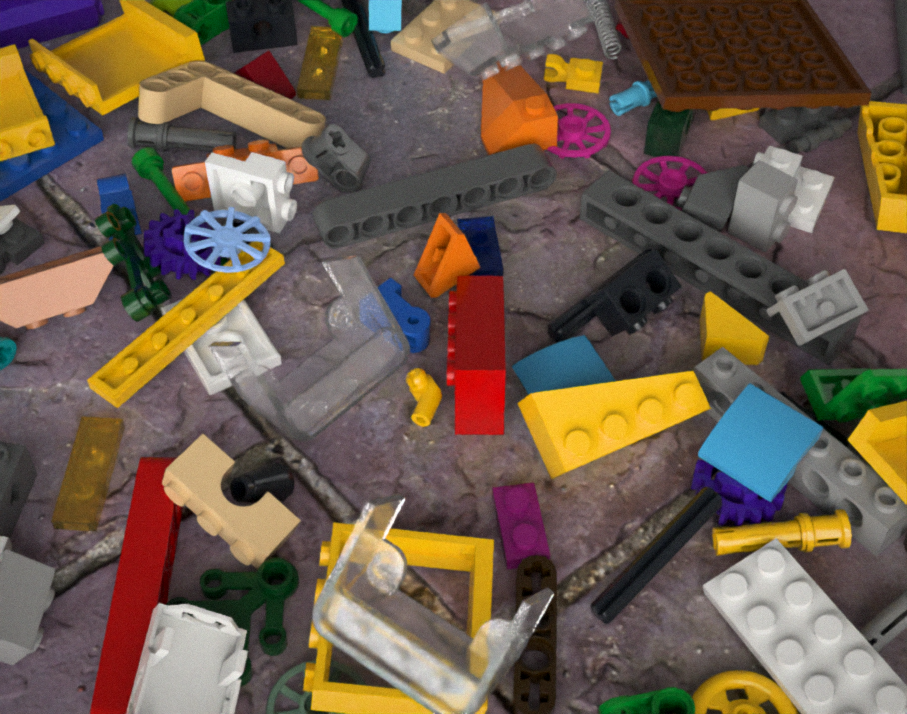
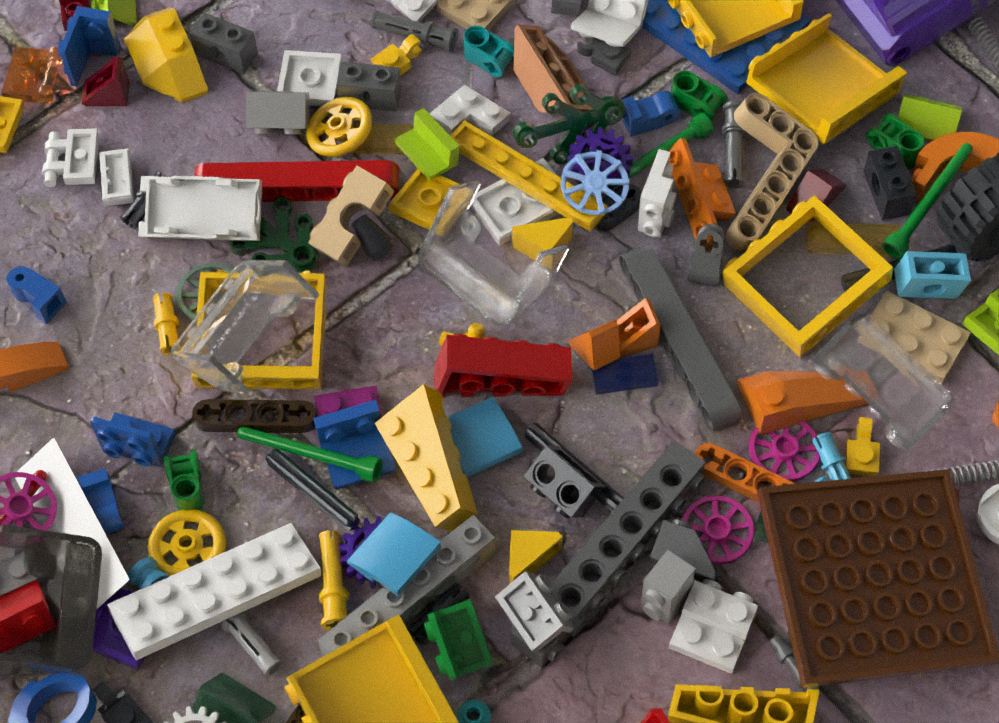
camera: 90 degrees right, 10 degrees up
blue leg [363,278,431,353] -> none
none -> green piece [237,427,383,483]
none -> yellow plate [306,97,373,157]
none -> blue bracket [313,400,396,490]
none -> yellow plate [388,169,471,235]
none -> lime panel [395,108,460,180]
none -> white plate [430,85,511,136]
none -> yellow slope [512,217,573,268]
none -> orange slope [617,298,660,358]
none -> green piece [671,71,728,122]
none -> orange beam [695,443,795,503]
none -> yellow window [723,195,893,358]
none -> medium azure axle [812,432,851,480]

